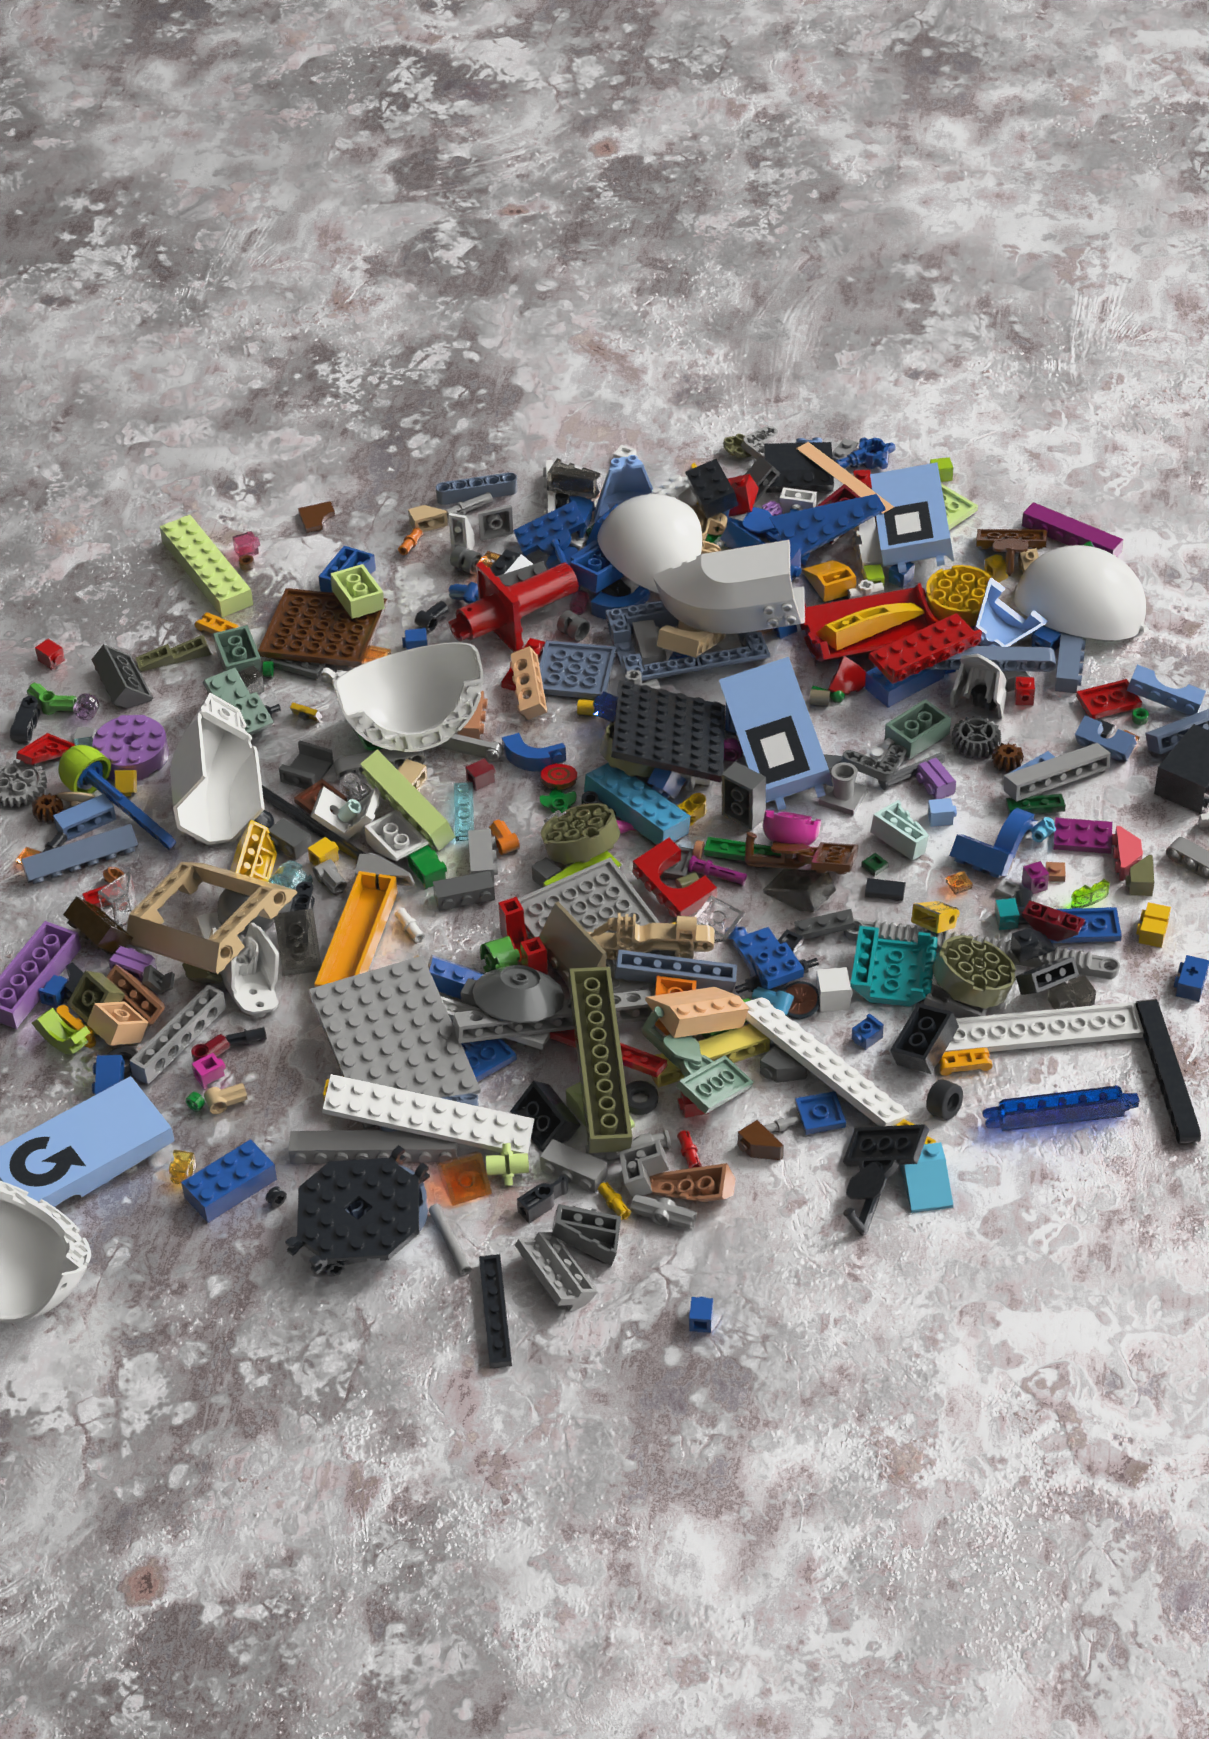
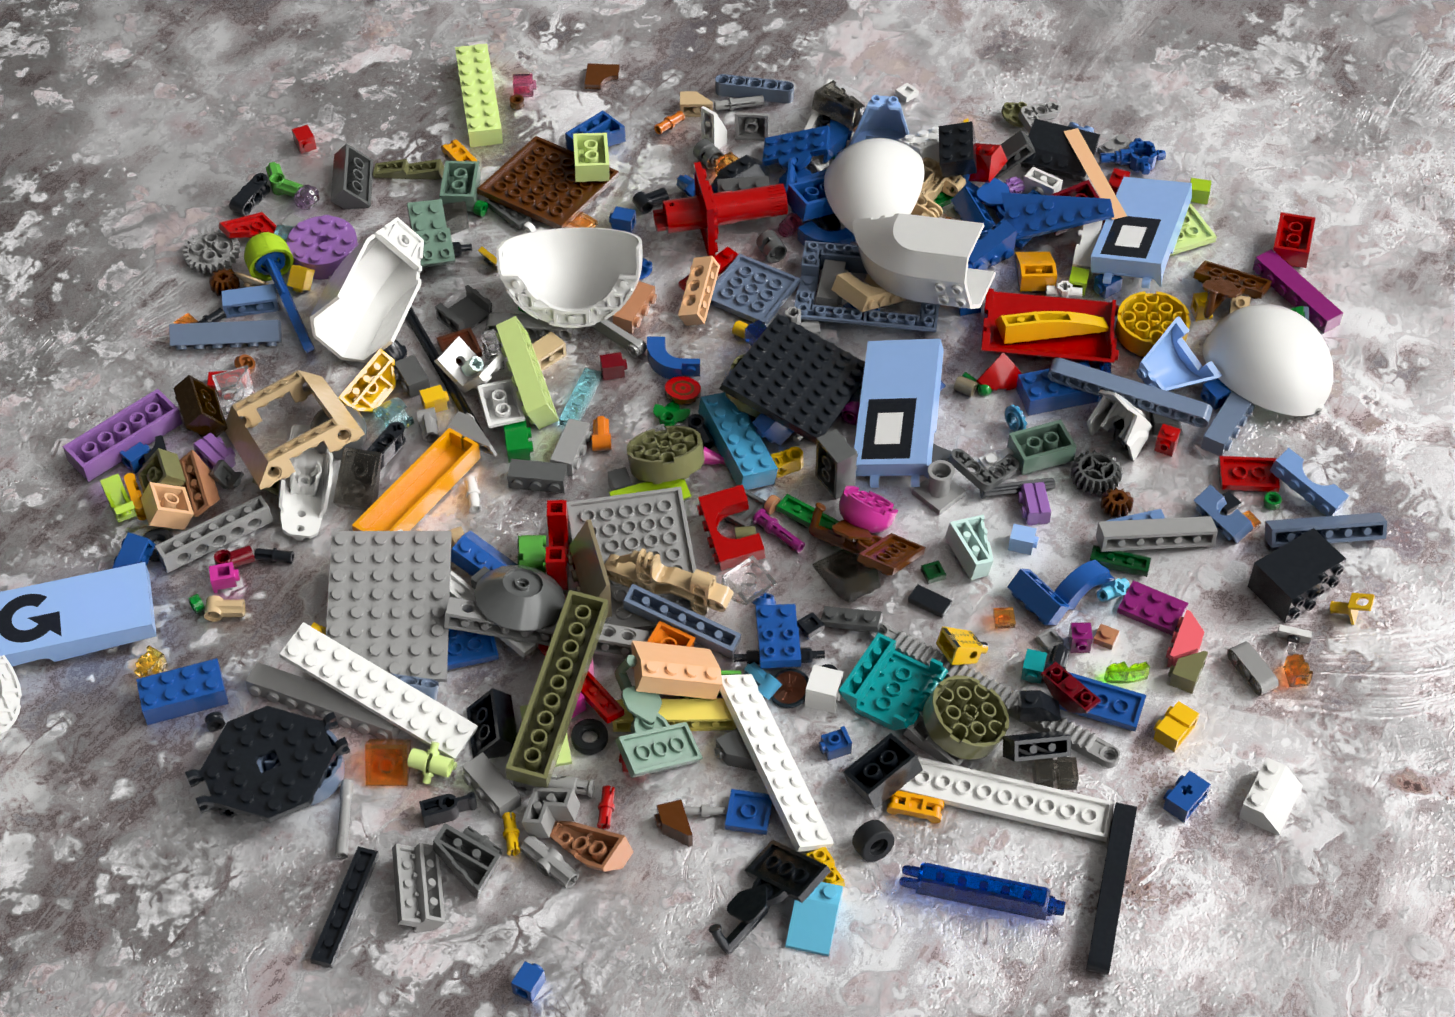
camera: 20 degrees right, 5 degrees up
red bracket [869,613,982,684] -> none
none -> dark azure gear [1005,404,1027,432]
none -> red slope [1273,212,1316,268]

